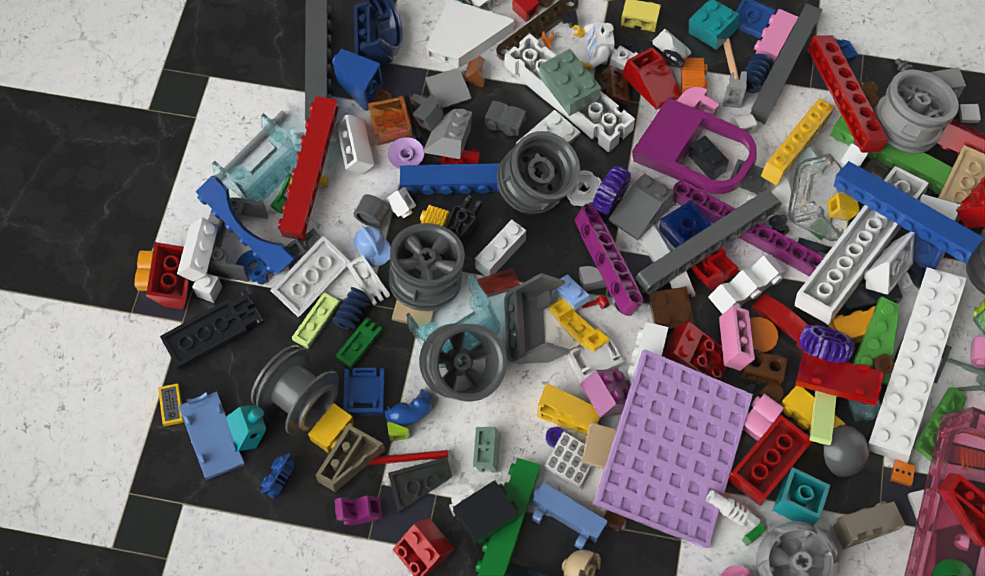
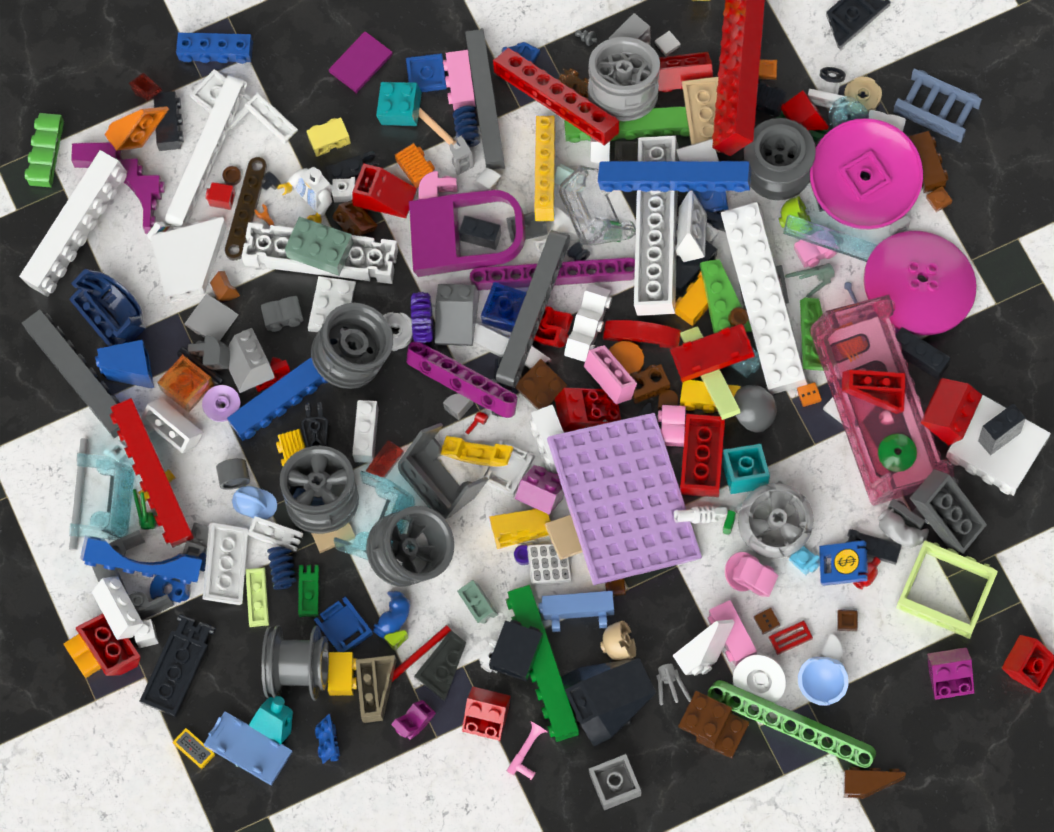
camera: 30 degrees left, 5 degrees up
reddish brown tile [371,88,392,109] -> none
white brick [384,187,416,218] -> none
light blue plate [555,274,590,310] -> none
white piece [653,29,691,68] -> none
black tile [797,237,832,254] -> none
dark purple gear [799,325,855,363] -> none
yellow brick [827,193,859,221] -> none
dark tan wedge [833,501,905,550] -> none

